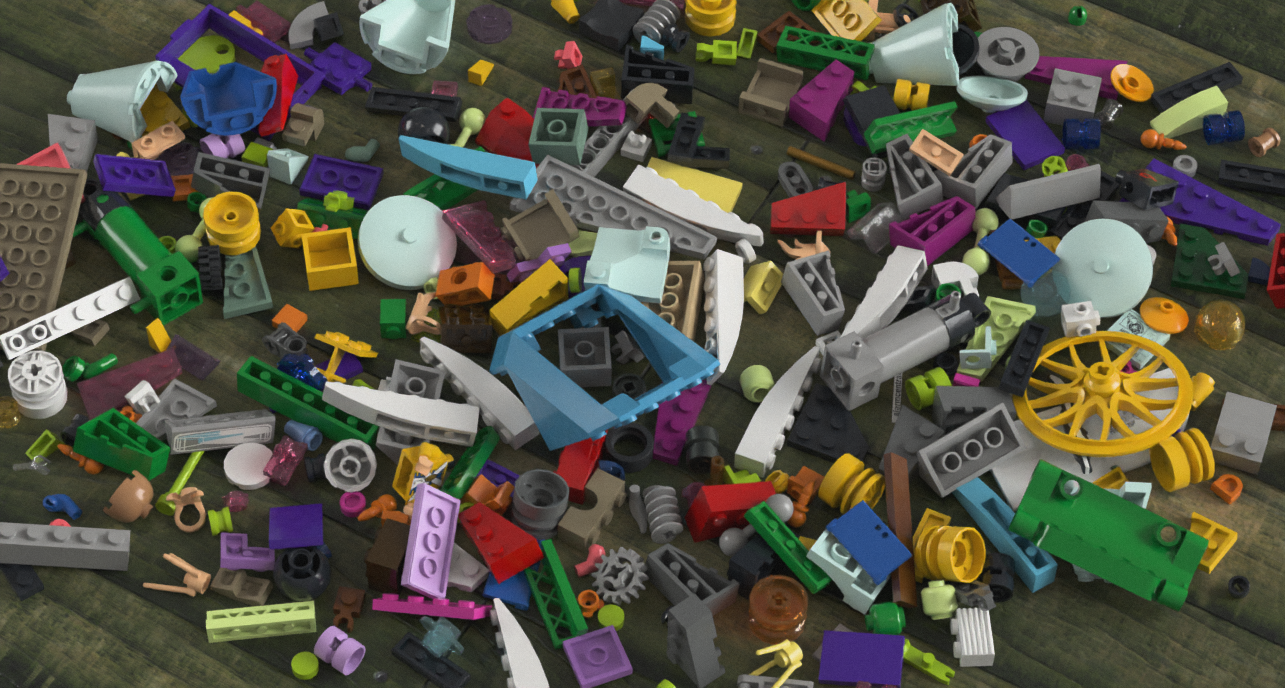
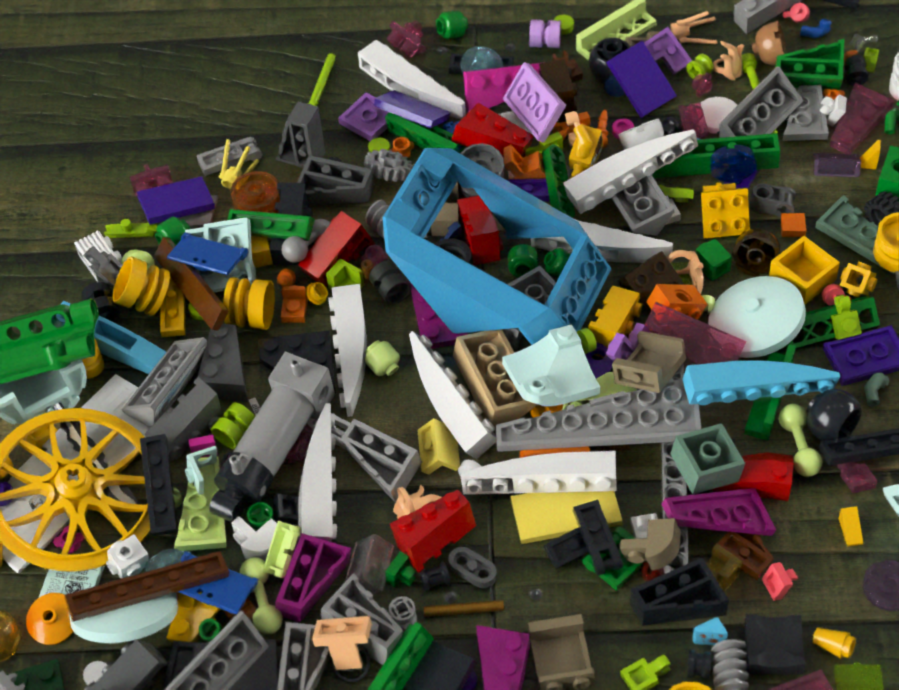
camera: 155 degrees right, 0 degrees up
none -> reddish brown tile [65,551,229,622]
none -> yellowish green hinge [264,521,301,578]
none -> dark purple tile [374,90,451,128]
none -> dark brown cylinder [732,228,781,277]

